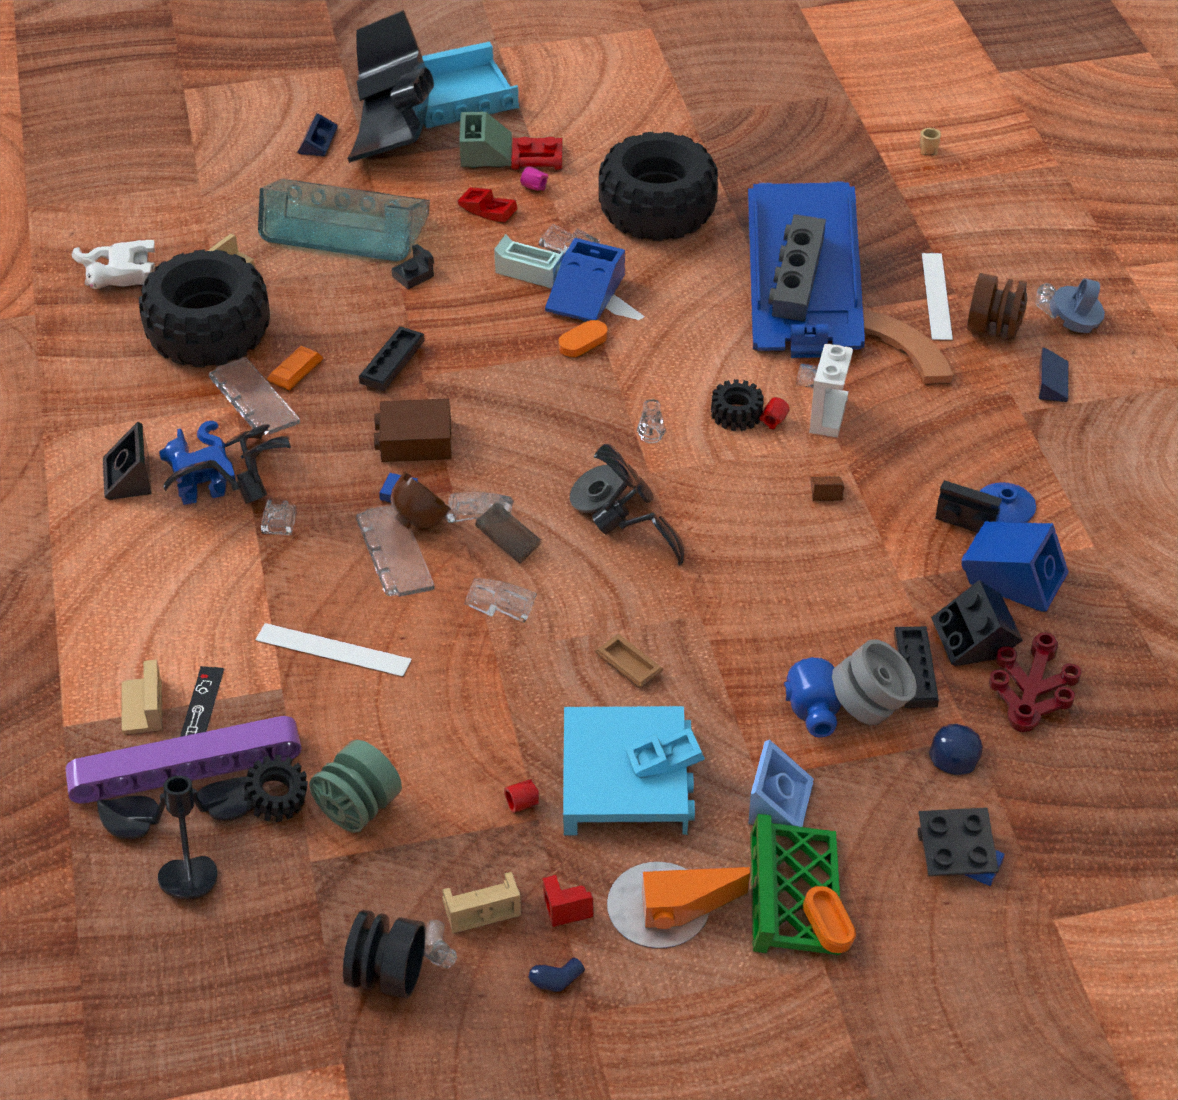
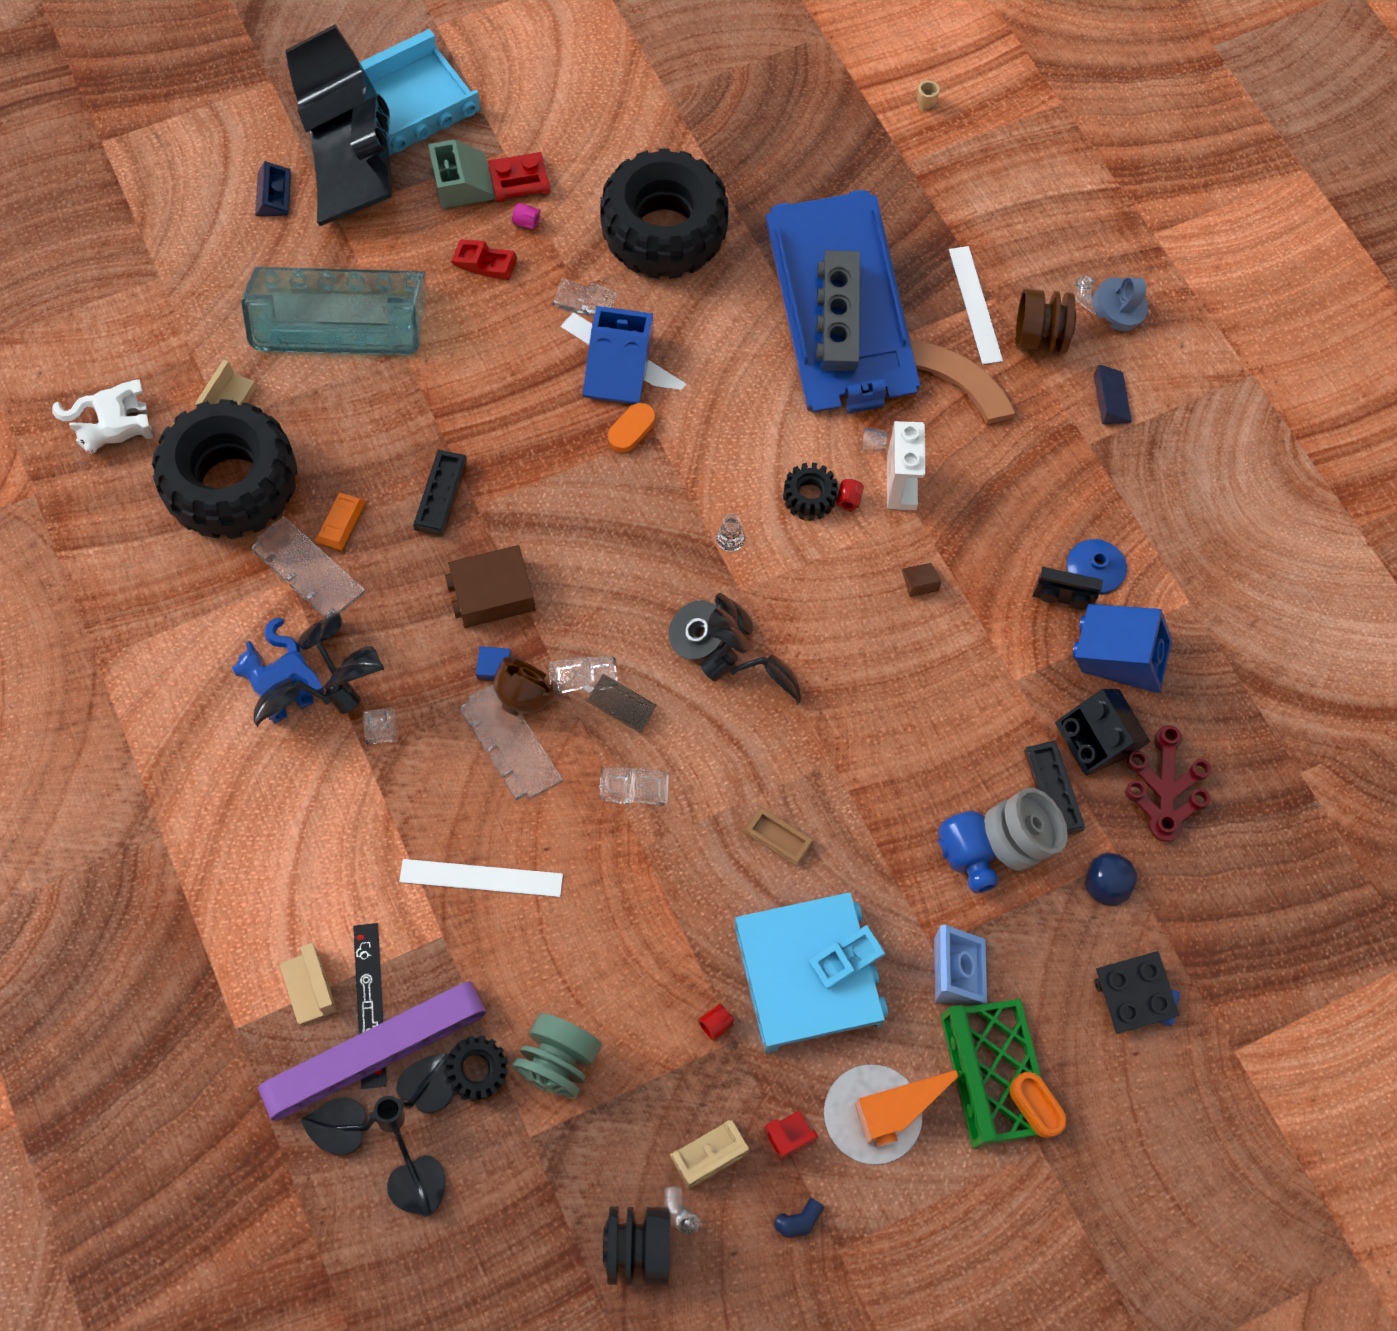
camera: 15 degrees left, 20 degrees up
black slope [103,422,152,500] -> none
black bracket [392,244,434,290] -> none
light aqua window [494,234,564,288] -> none

